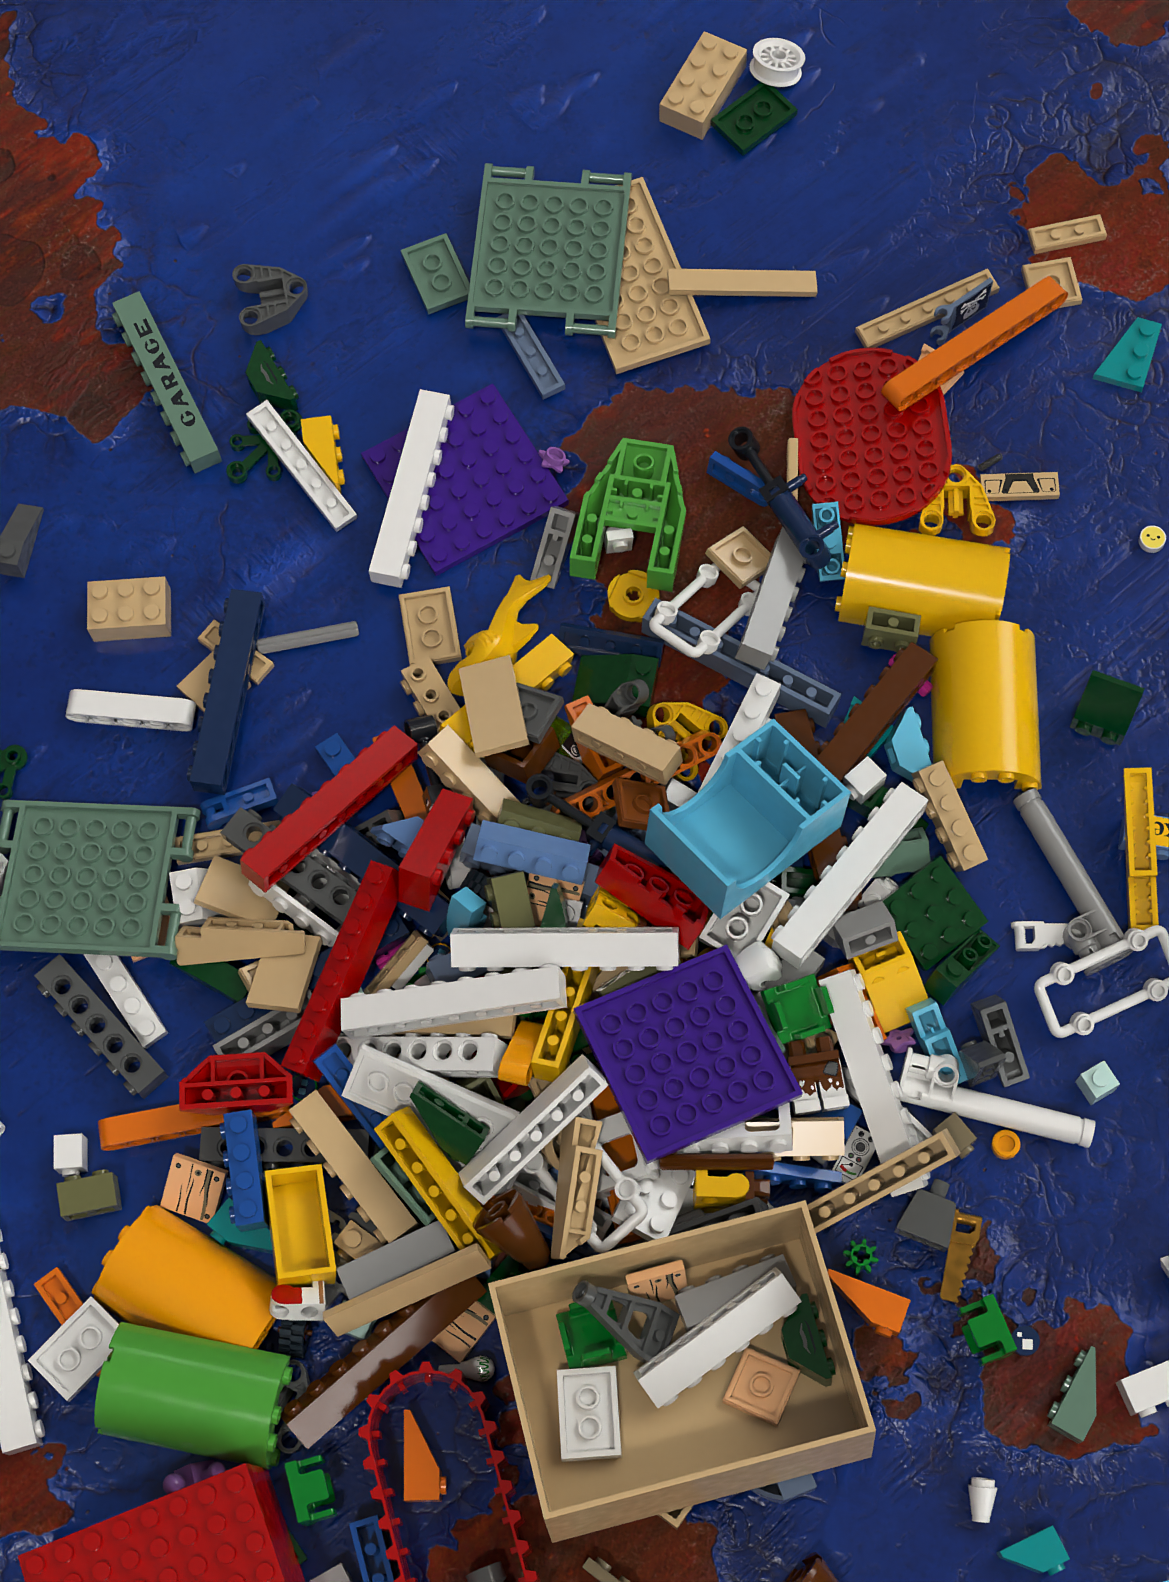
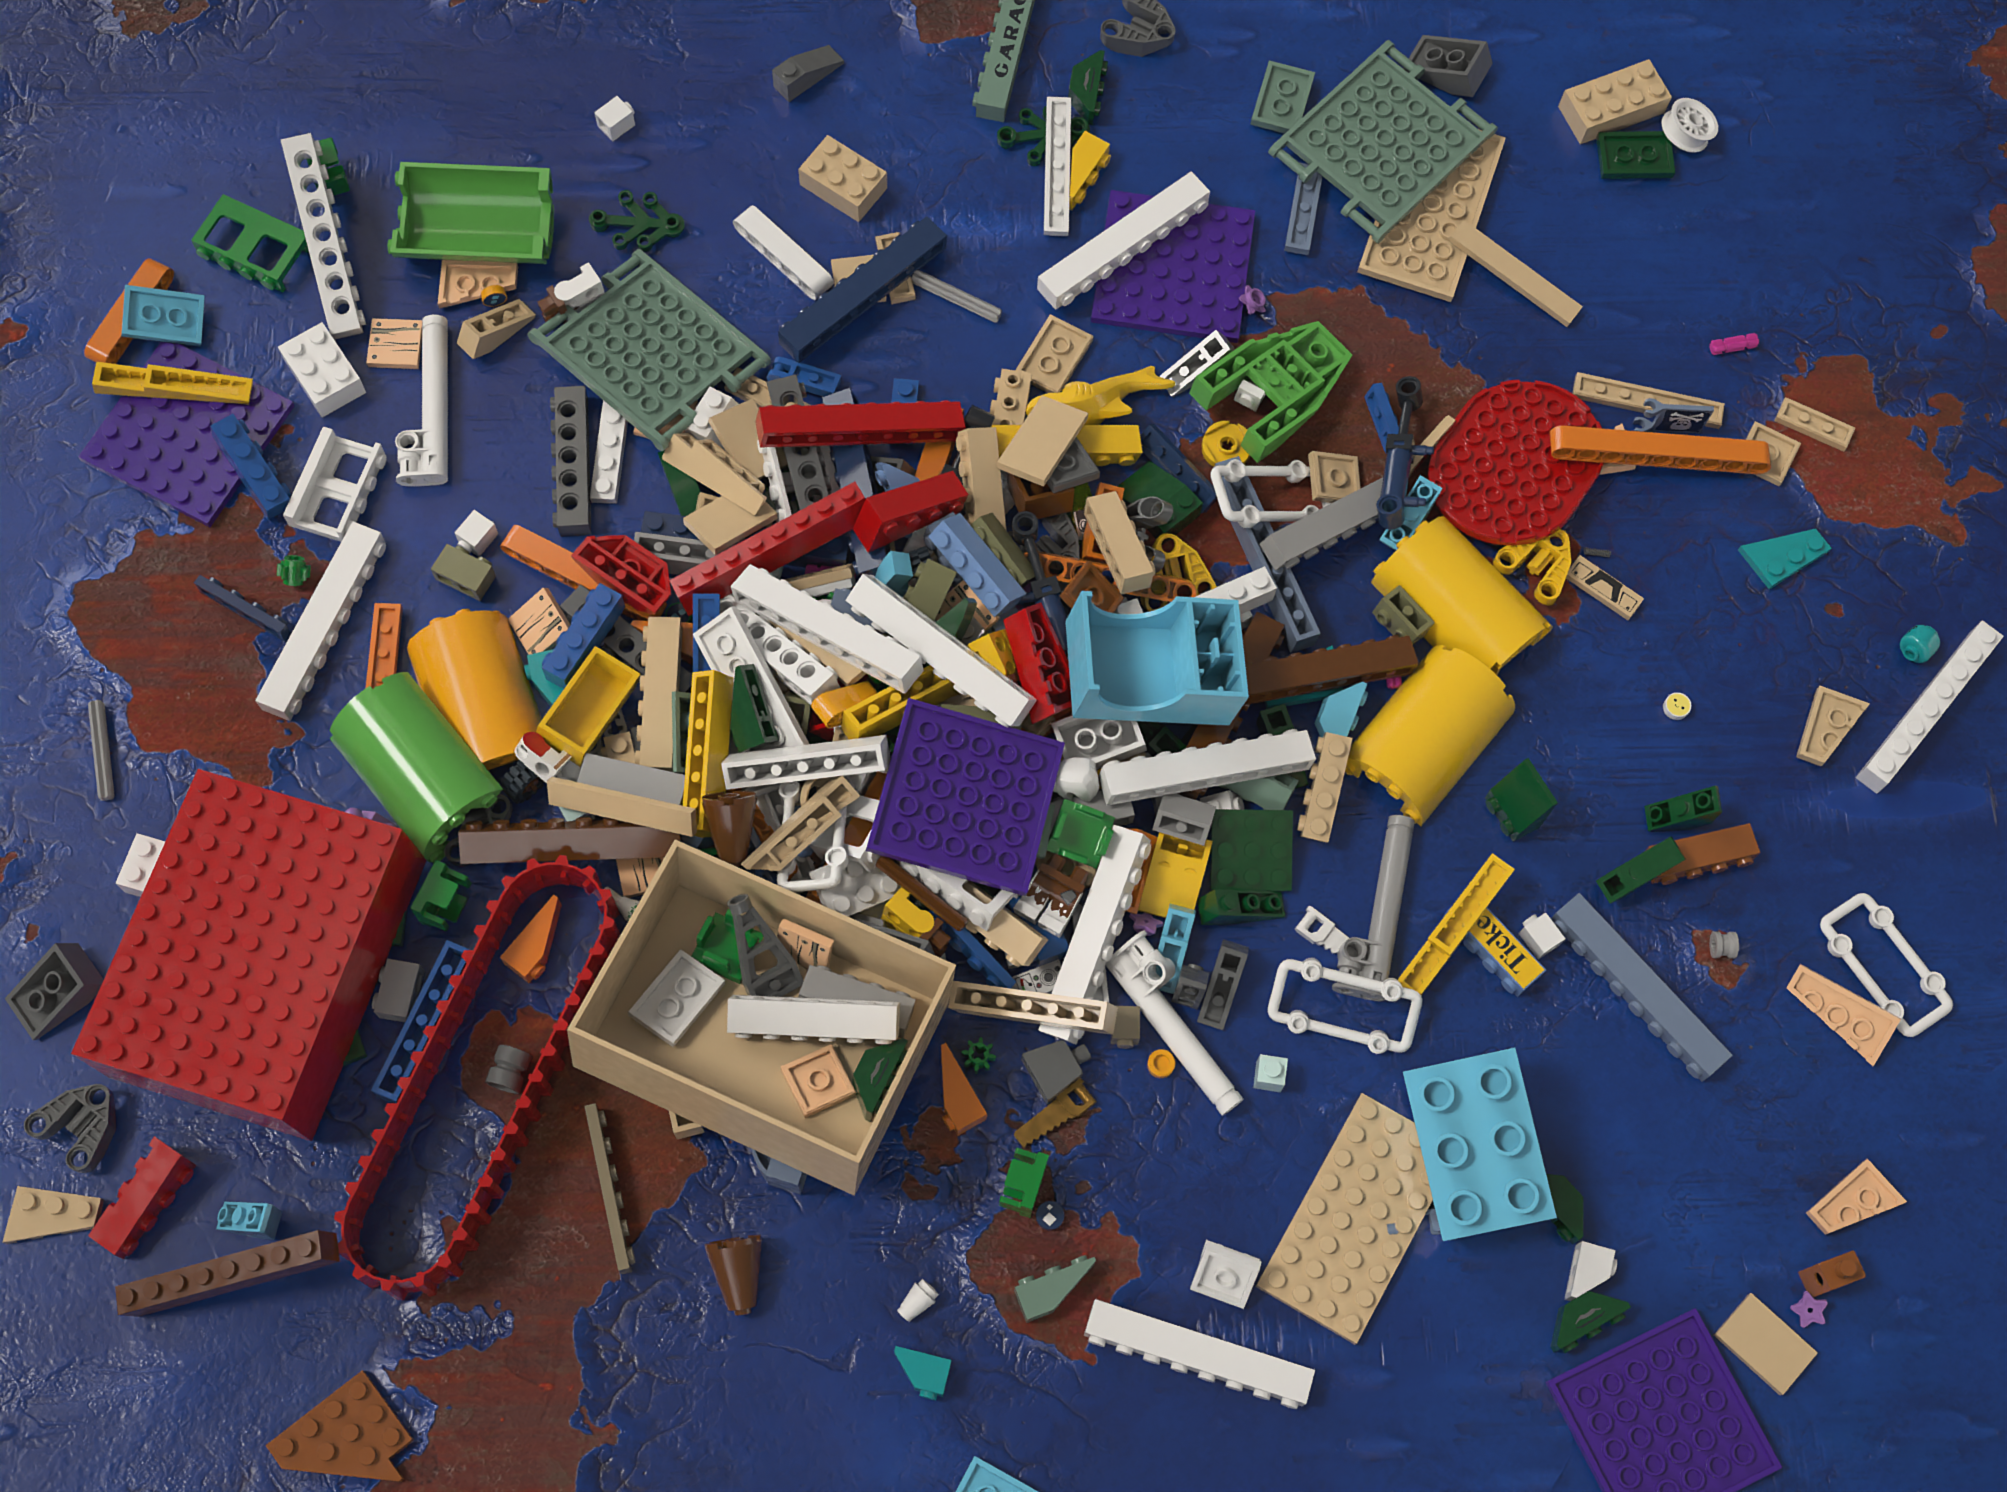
camera: 30 degrees right, 0 degrees up
white plate [28,1297,119,1402] -> none
white brick [843,756,887,804] -> none
none -> dark grey slope [1403,35,1493,97]
none -> dark pink axle [1709,333,1759,355]

